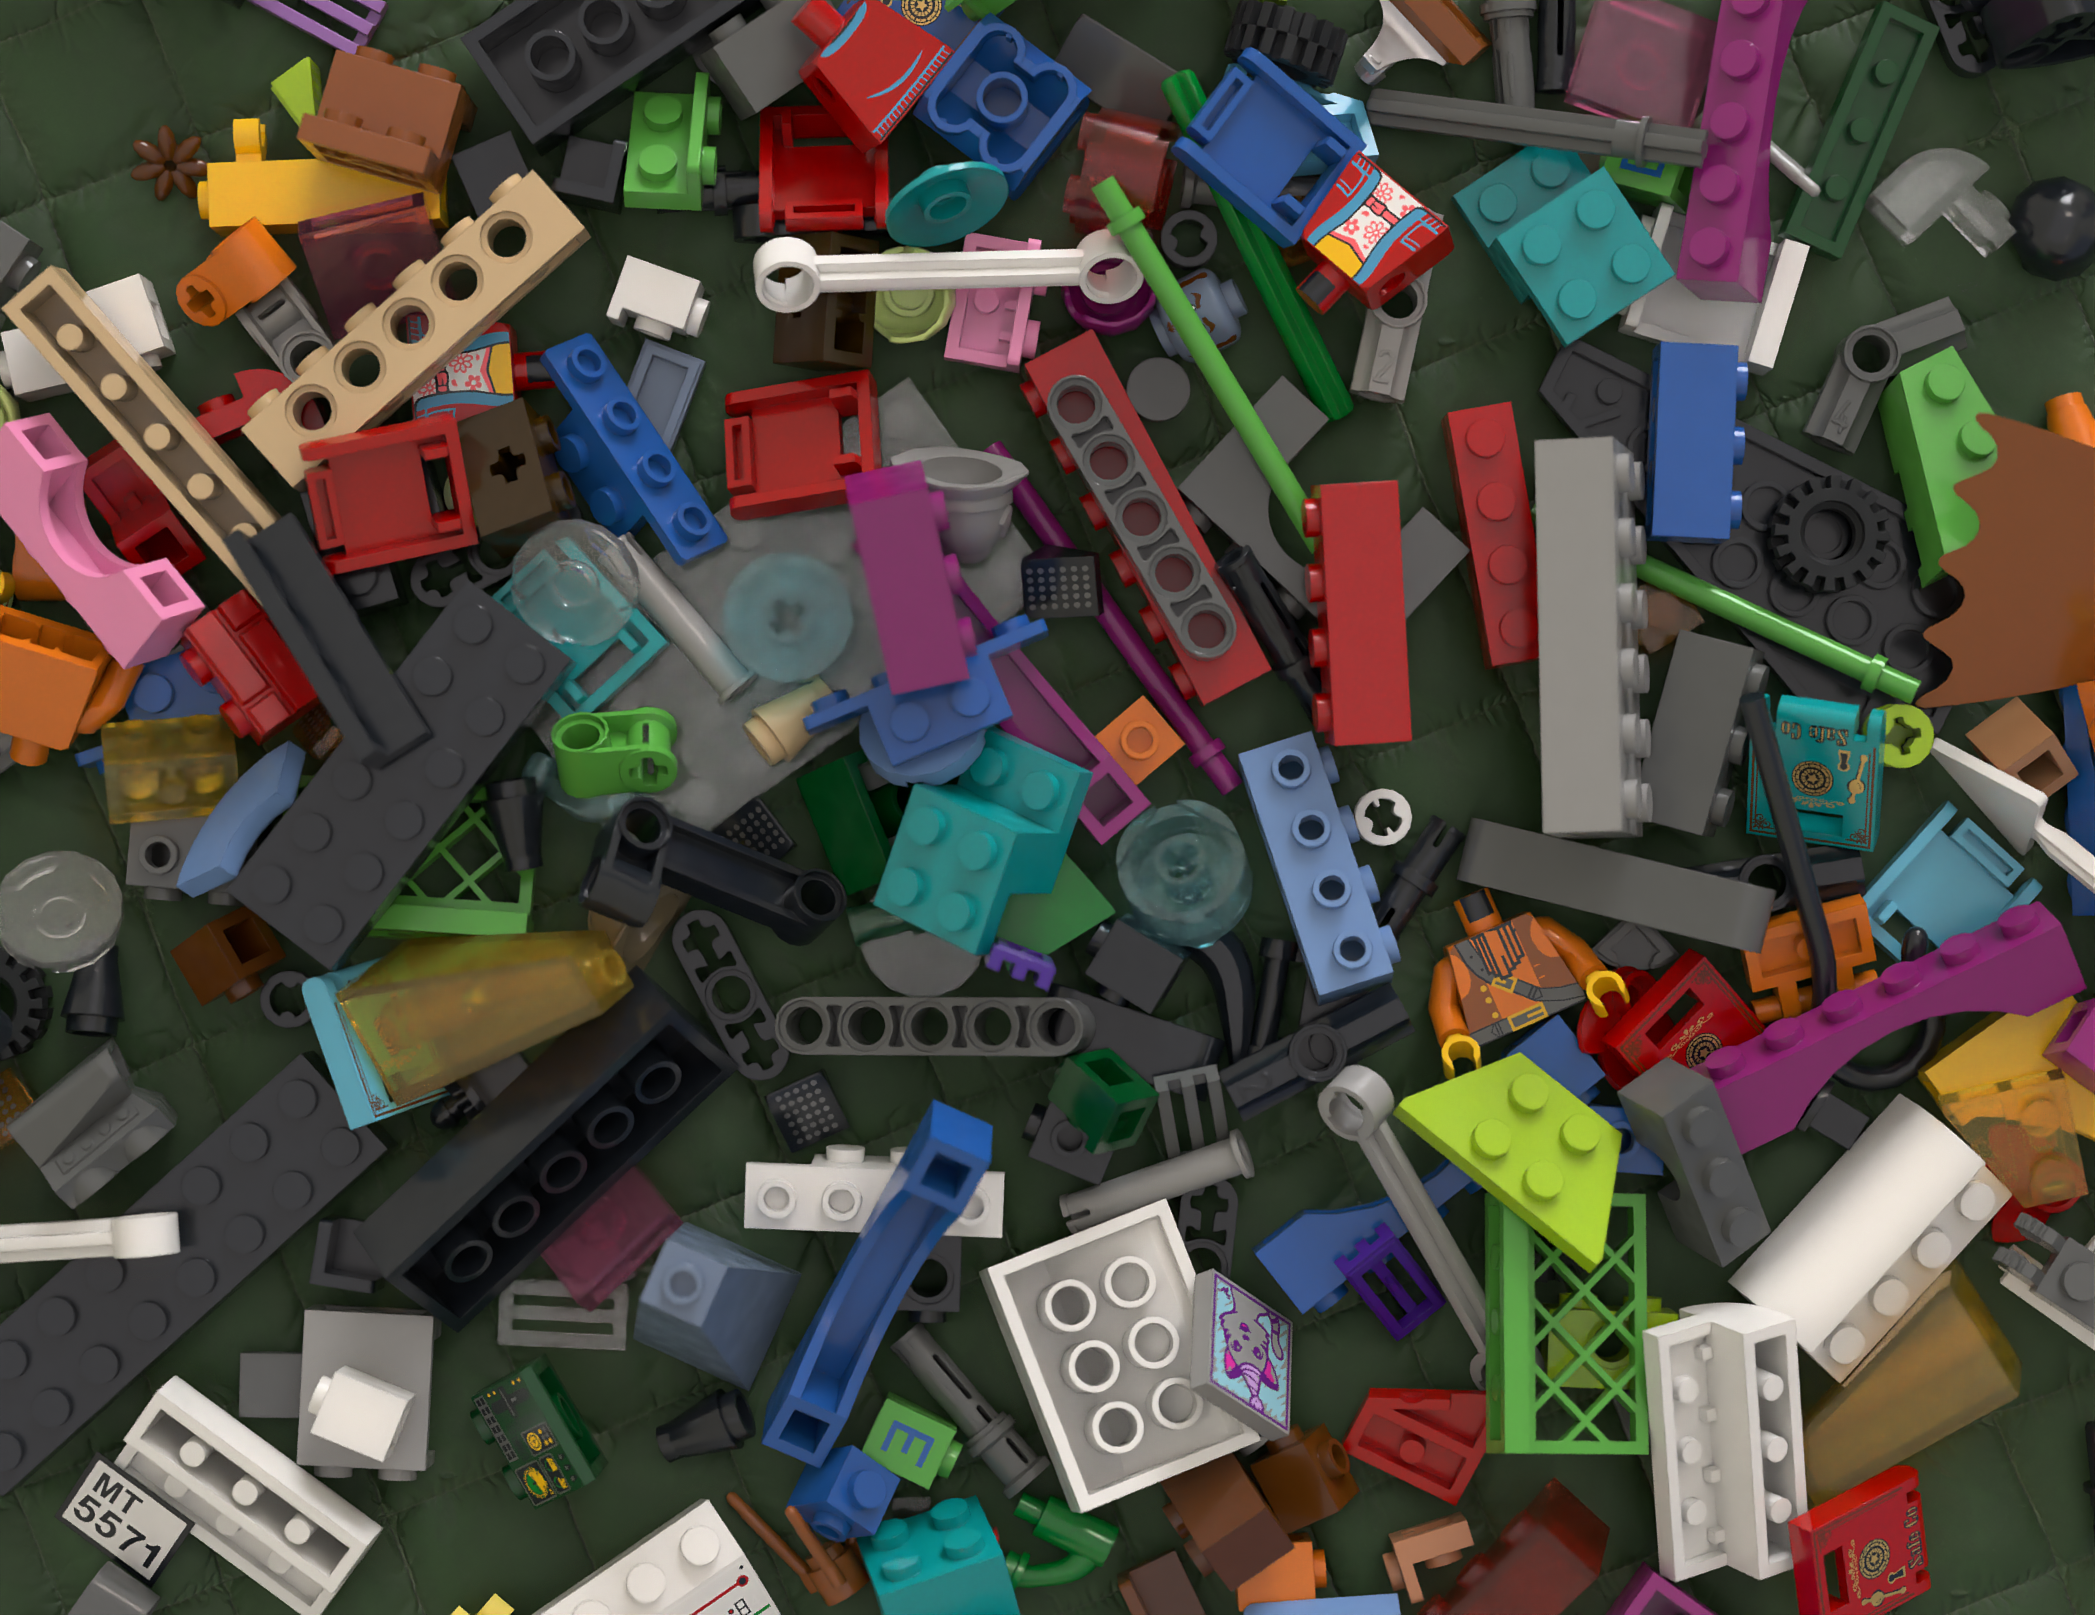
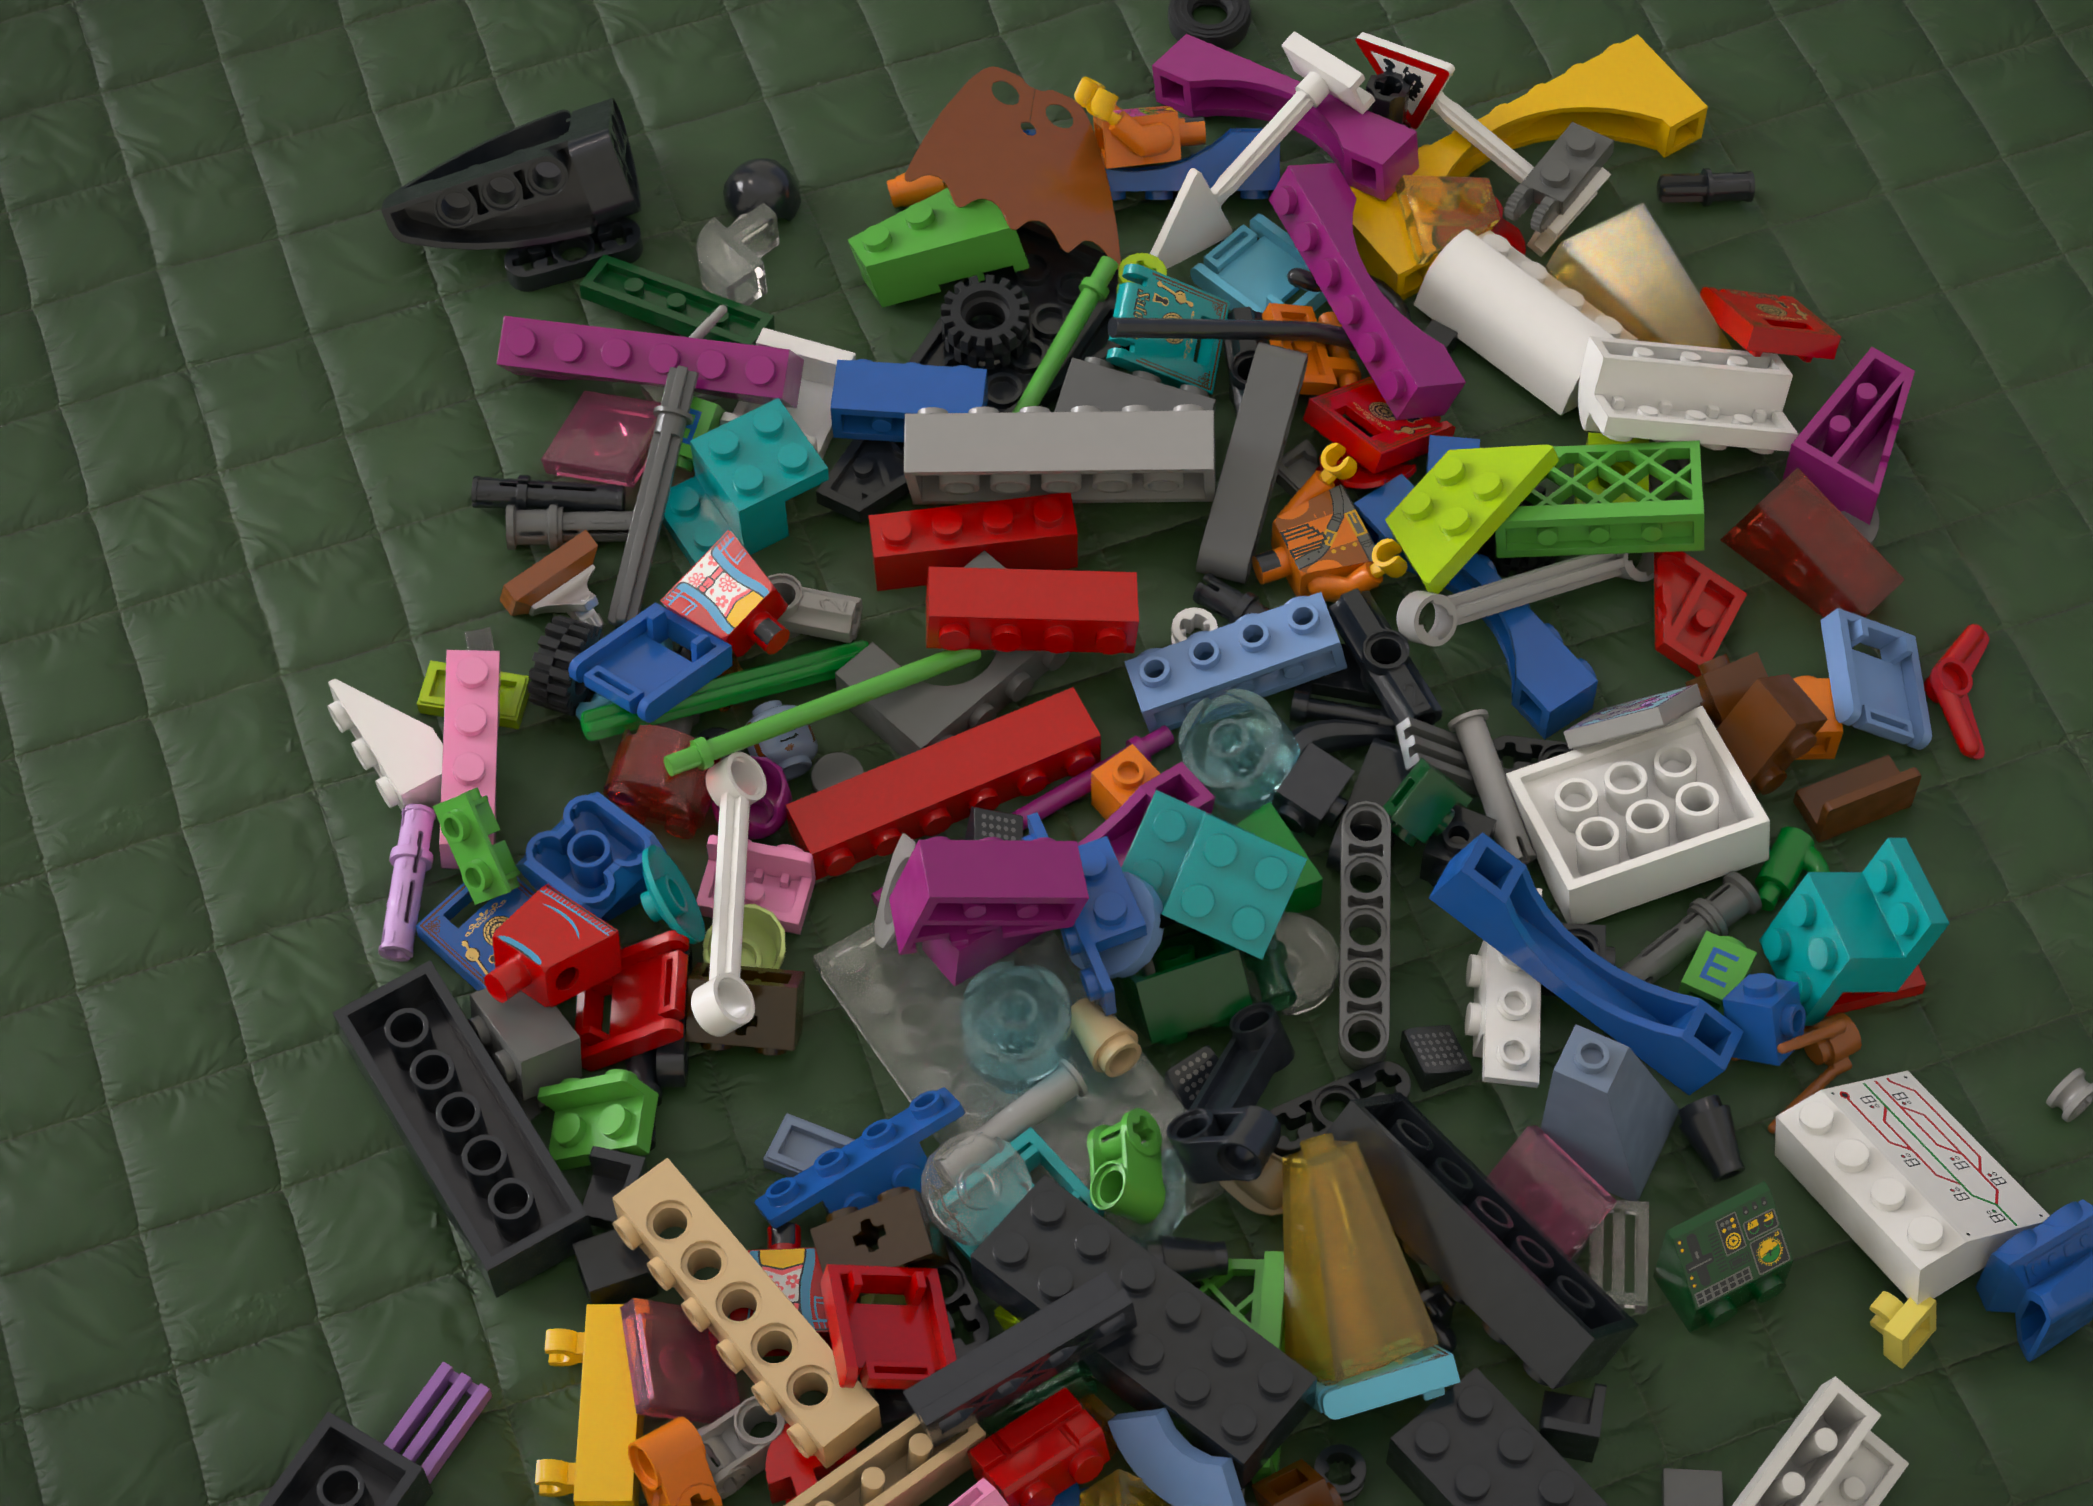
camera: 85 degrees left, 30 degrees down
lime slope [271,57,322,127] -> none
dark orange bracket [296,45,478,195] -> none
light grey panel [297,1304,442,1481] -> none
white brick [308,1365,417,1462] -> none
white brick [606,255,710,341] -> none
red container [724,369,882,520] -> none
dark purple tile [985,936,1056,990] -> none
dark grey beam [1047,375,1236,661] -> none
dark grey slope [1055,13,1178,141] -> none
black pin [1214,545,1322,724] -> none
dark purple tile [1334,1222,1447,1342] -> none
nougat bracket [1382,1511,1474,1604] -> none
dark grey arch [1617,1057,1771,1268] -> none
dark grey piece [1801,297,1968,456] -> none
medium nougat brick [1965,696,2079,798] -> none

